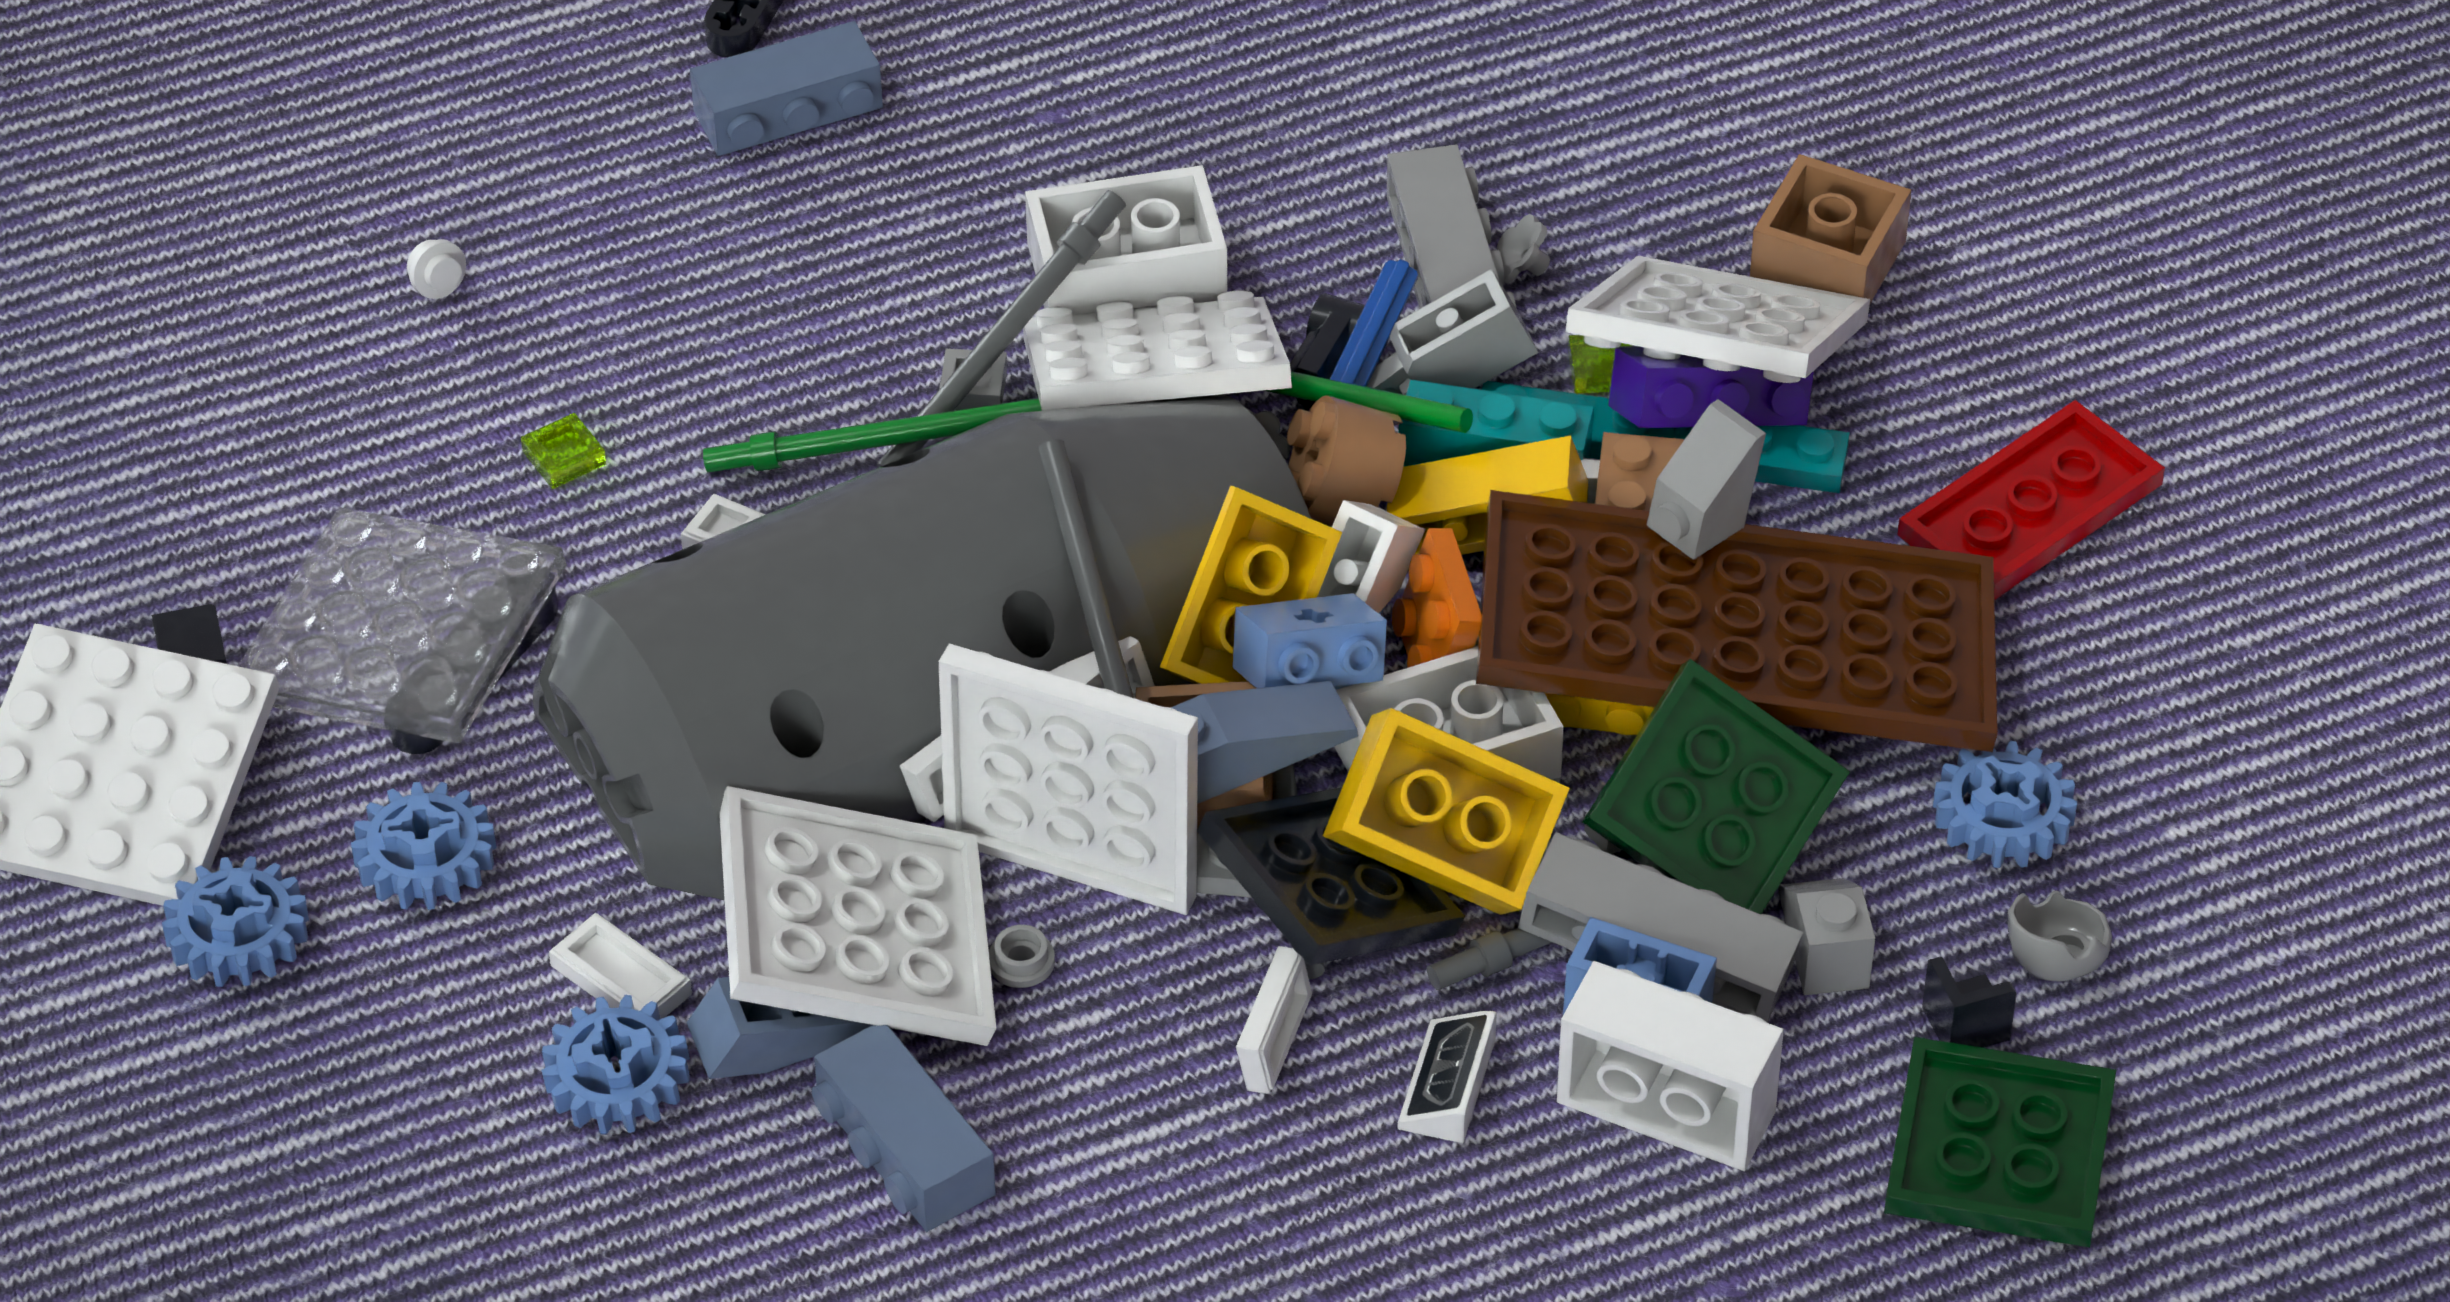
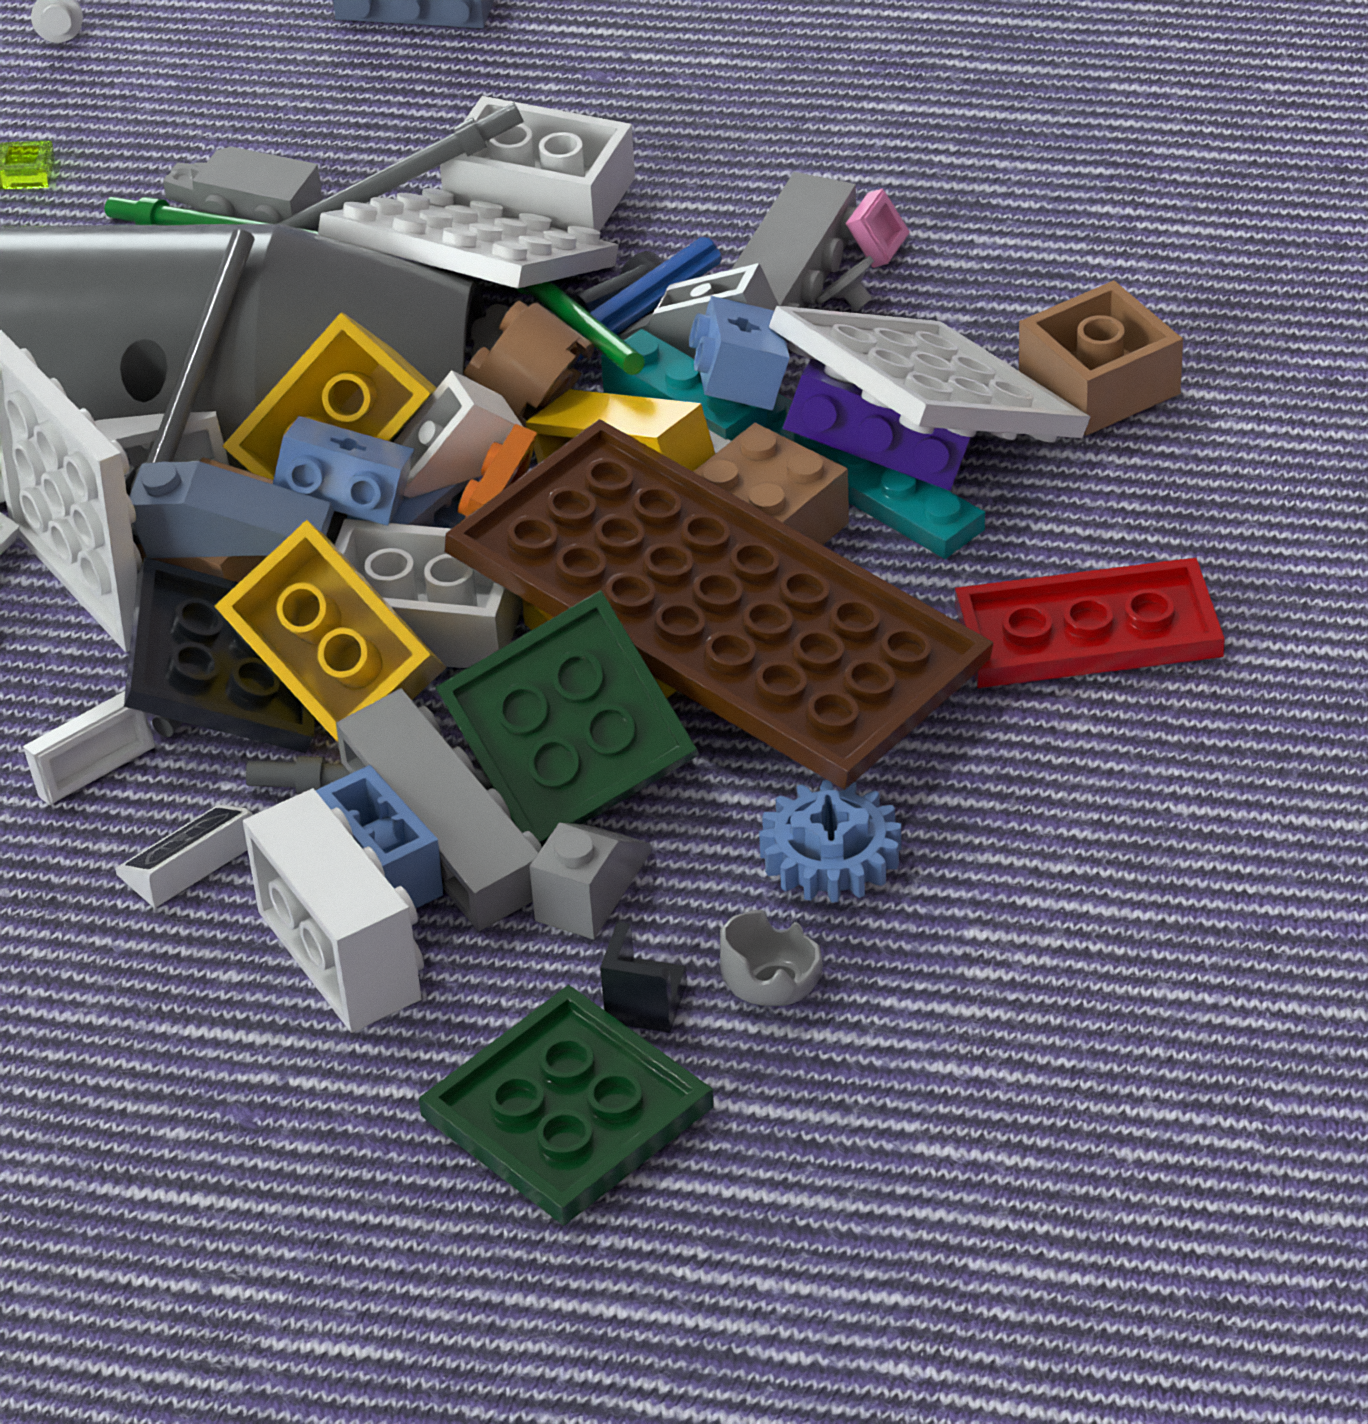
camera: 35 degrees right, 5 degrees down
light grey slope [1647,399,1766,560] -> none
none -> light grey hinge [163,146,323,224]
none -> medium blue brick [689,295,790,411]
none -> bright pink tile [845,188,910,268]

